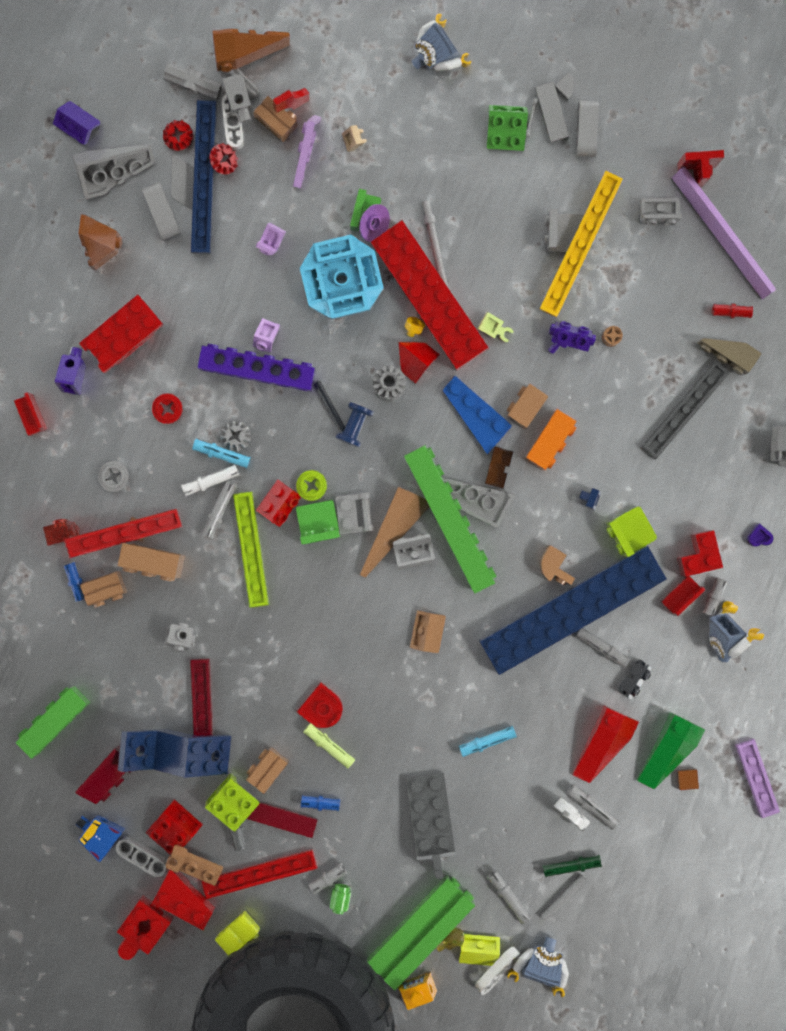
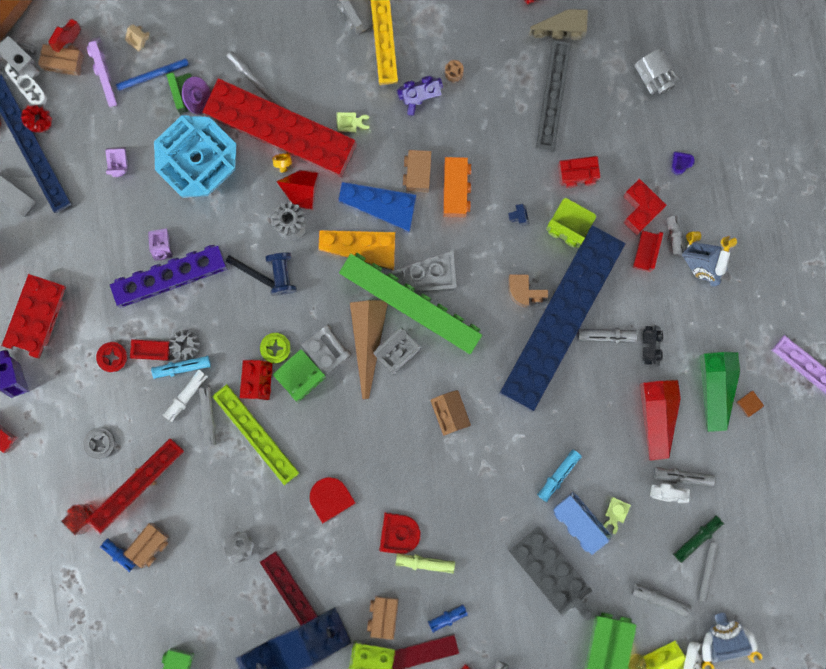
camera: 30 degrees left, 5 degrees down
medium nougat brick [117,543,186,581] -> none
reddish brown piece [485,447,514,489] -> none
none -> blue bar [116,58,189,91]
none -> red tile [130,339,170,361]
none -> red tile [310,477,356,524]
none -> light orange wing [319,230,395,271]
none -> medium blue brick [553,491,612,555]
none -> red brick [558,156,600,188]
none -> yellowish green plate [603,497,631,534]

